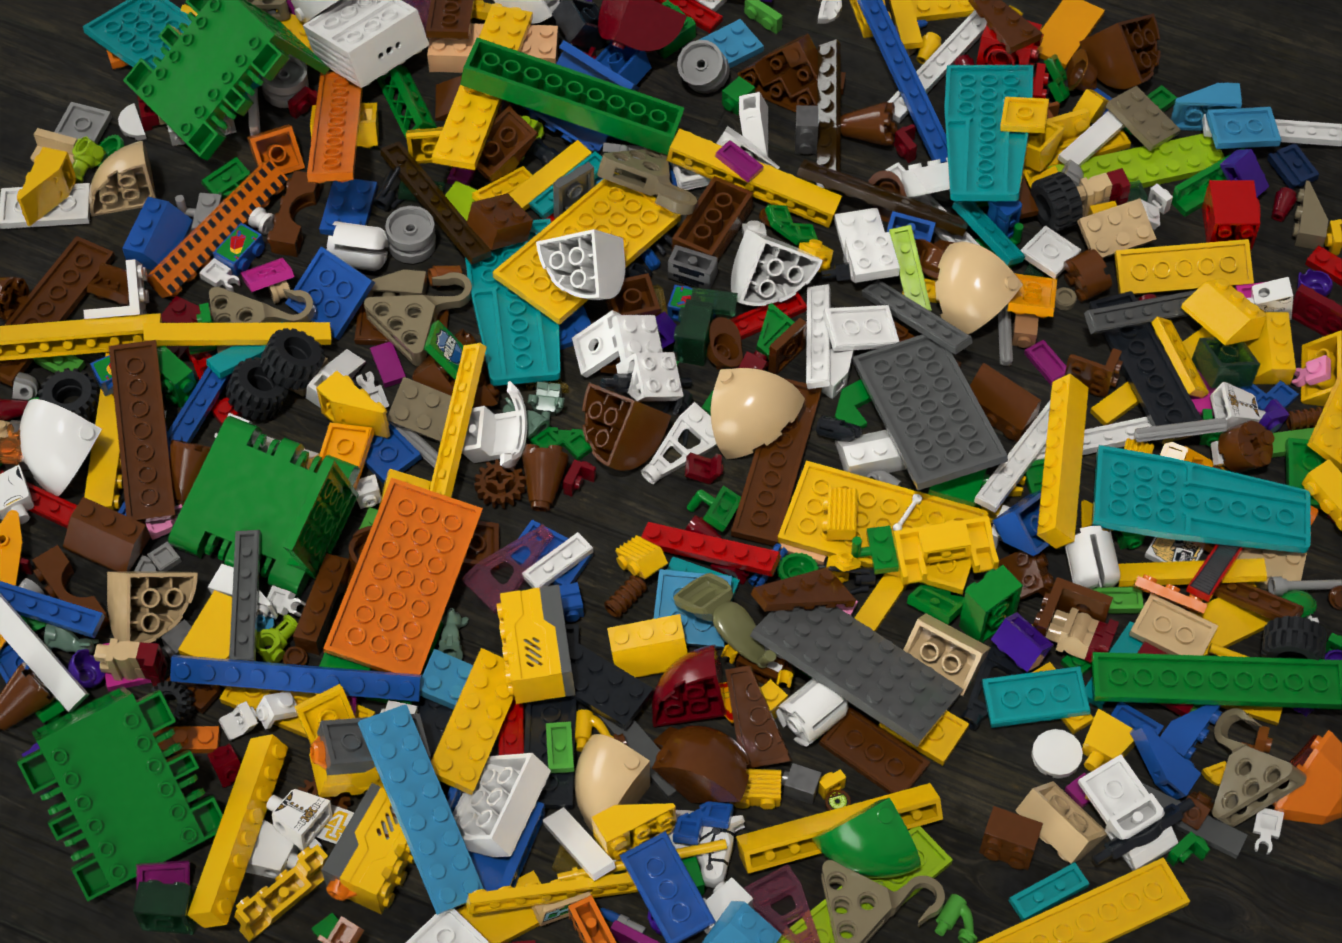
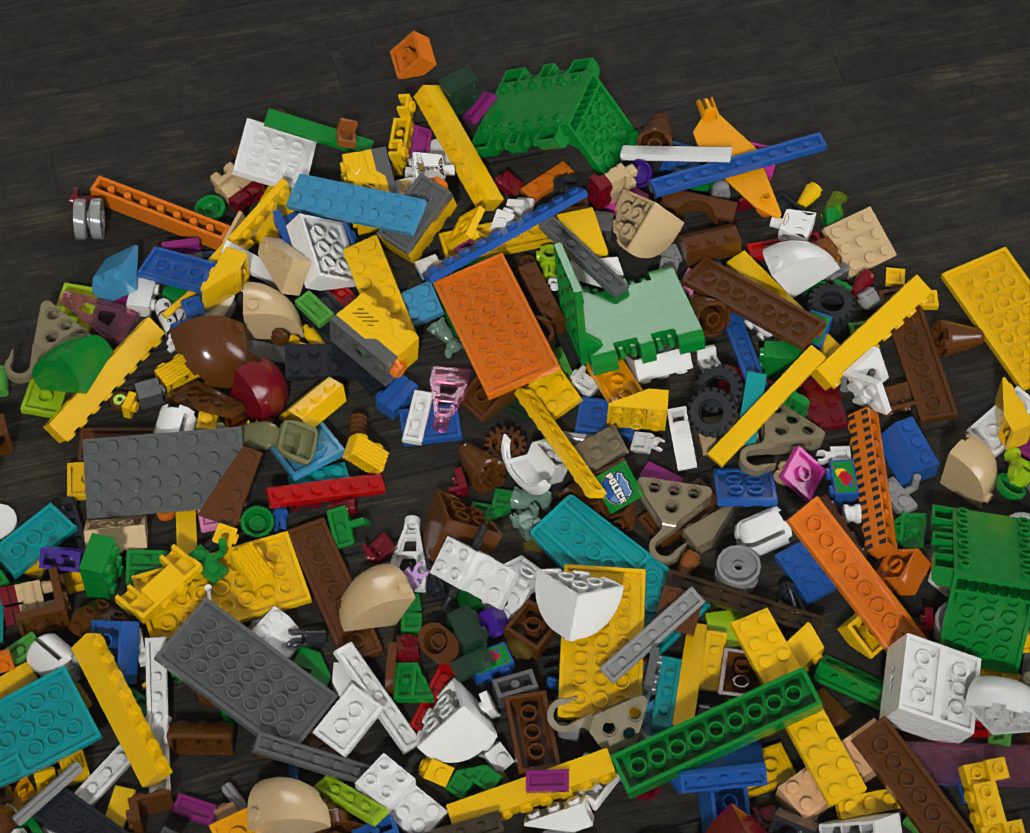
camera: 140 degrees right, 0 degrees up
none -> tan wedge [258,236,311,296]
none -> lavender plate [403,561,430,590]
none -> magenta tile [409,125,432,158]
none -> white plate [479,691,501,719]
none -> light grey tile [599,586,706,684]

